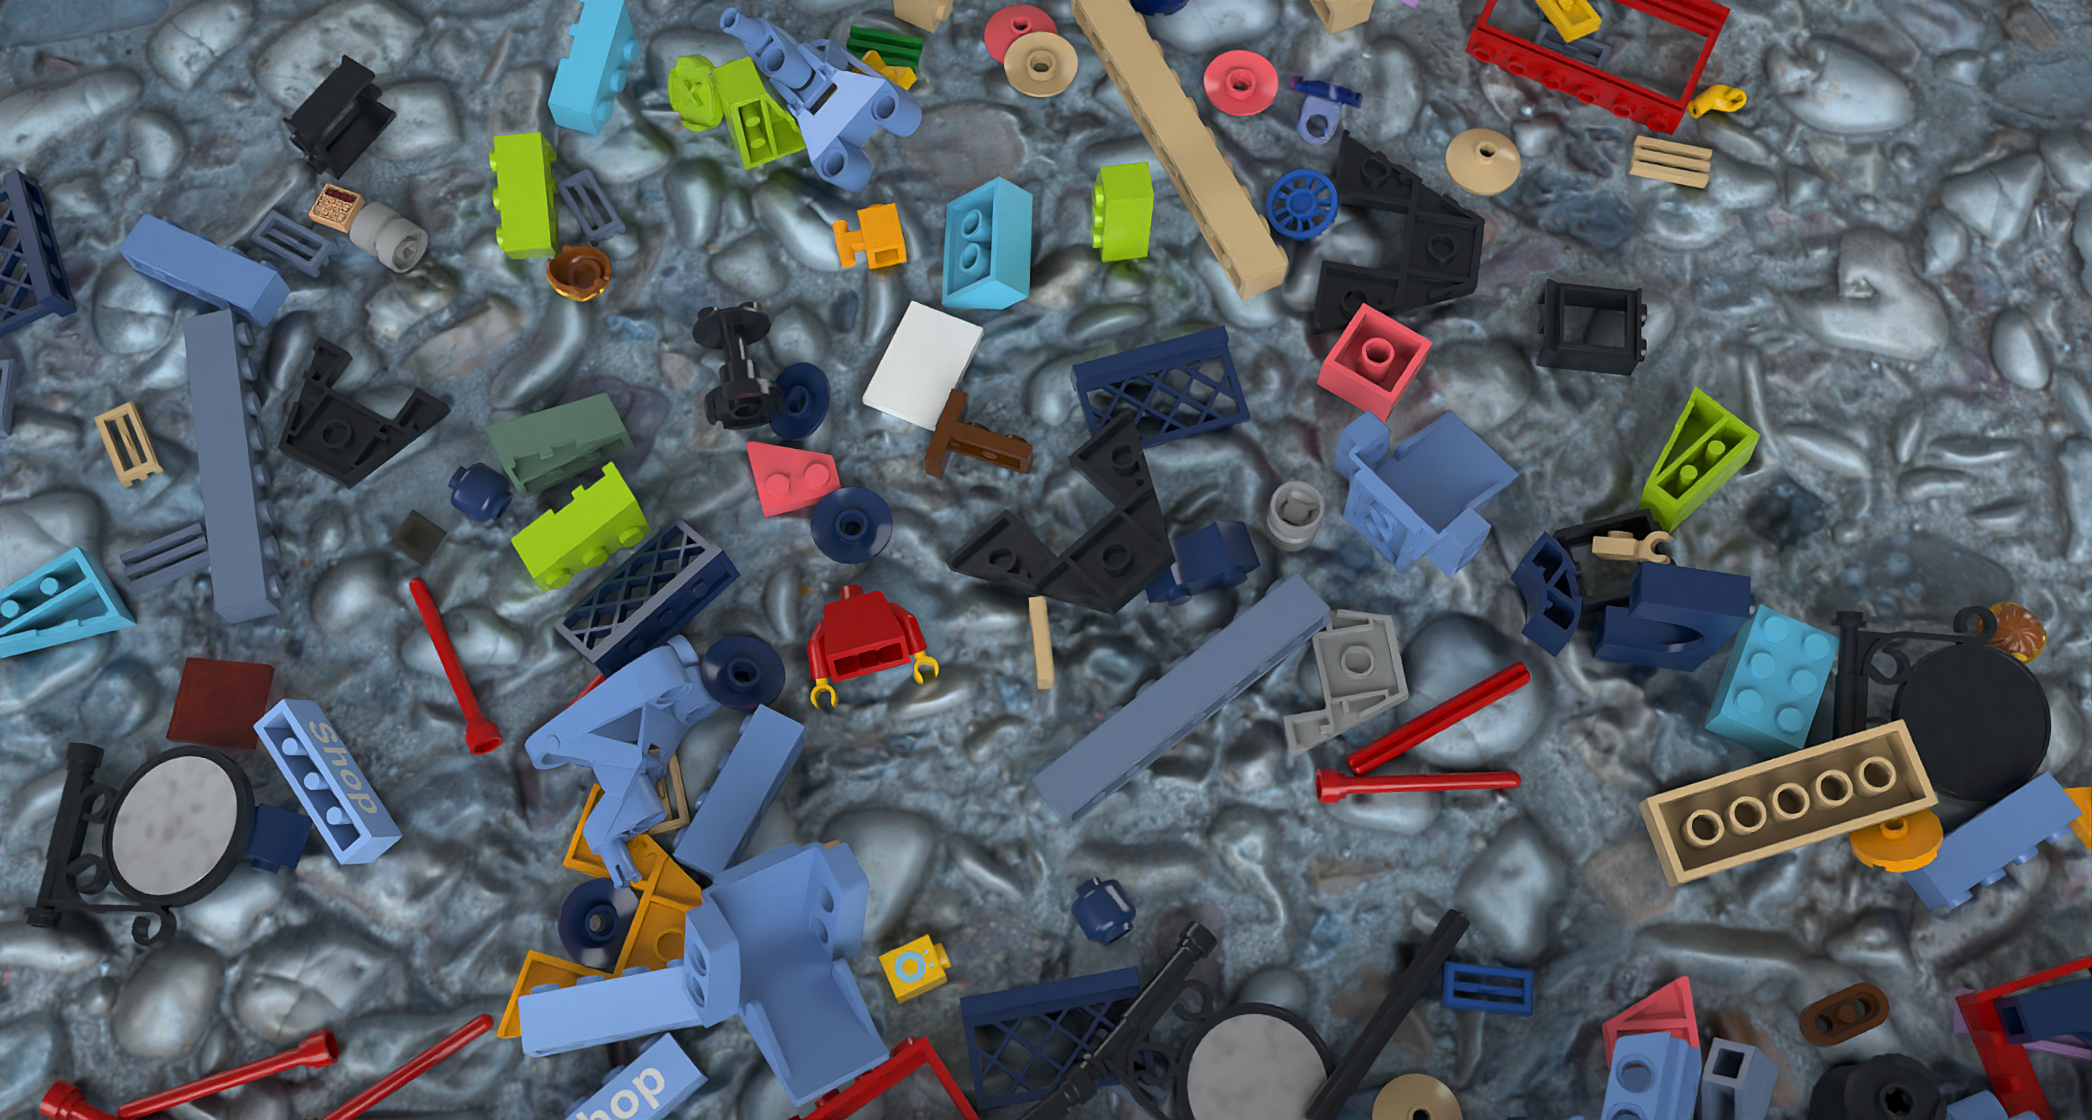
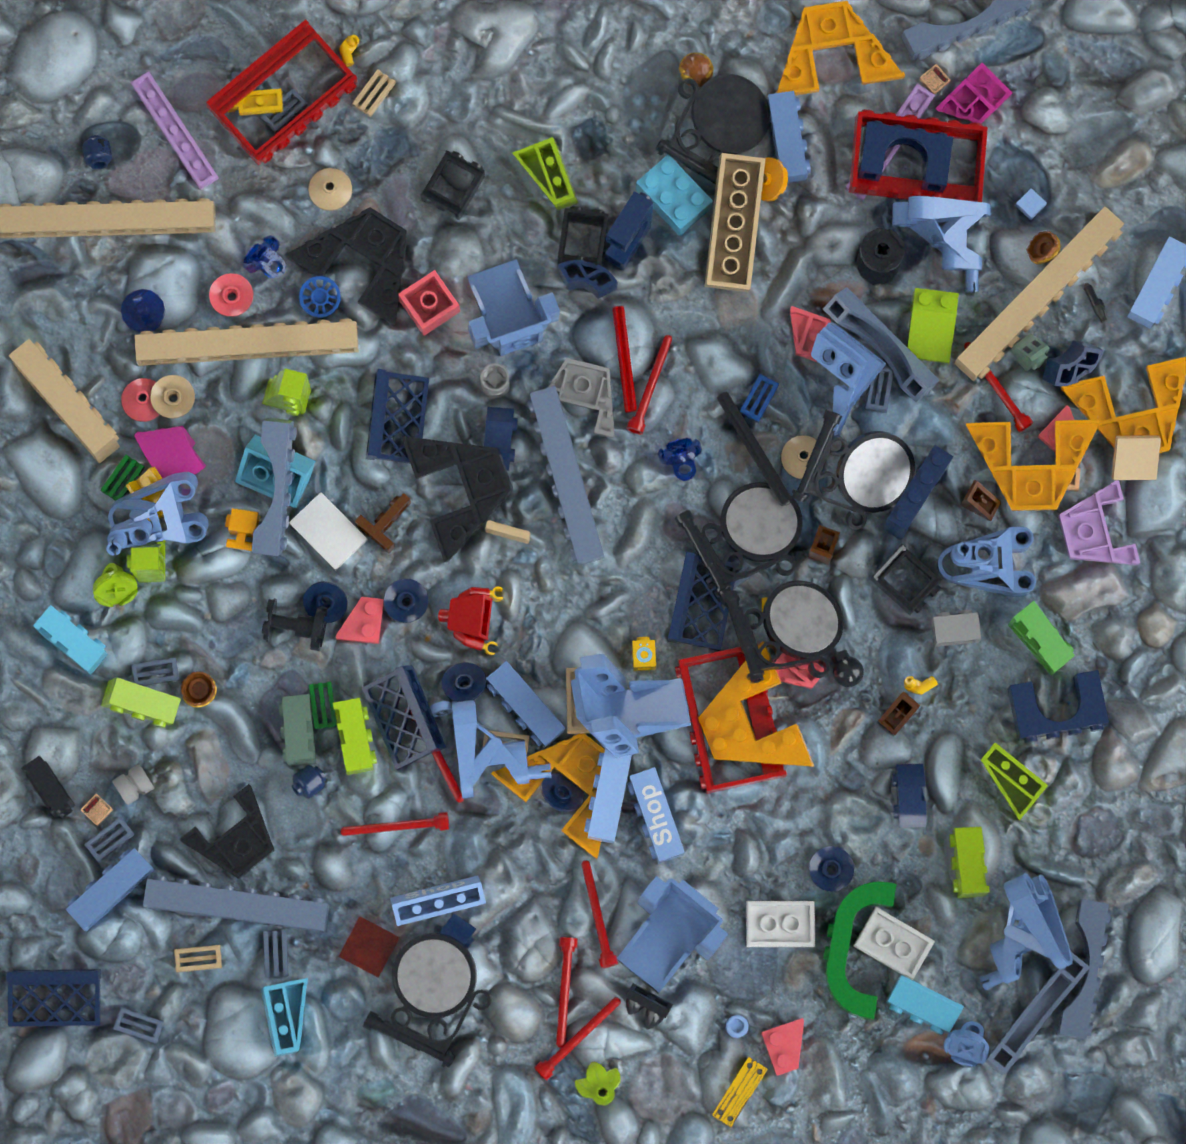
camera: 70 degrees left, 10 degrees up
clear smoke slope [385,509,448,566] -> none
dark blue head [1071,876,1136,946] -> none
tan plate [1592,531,1673,564] -> none
reddish brown plate [1799,983,1889,1048] -> none
none -> dark pink slope [134,426,206,485]
none -> sand blue arch [252,418,297,556]
none -> green tile [309,681,337,730]
none -> clear blue tile [657,438,702,481]

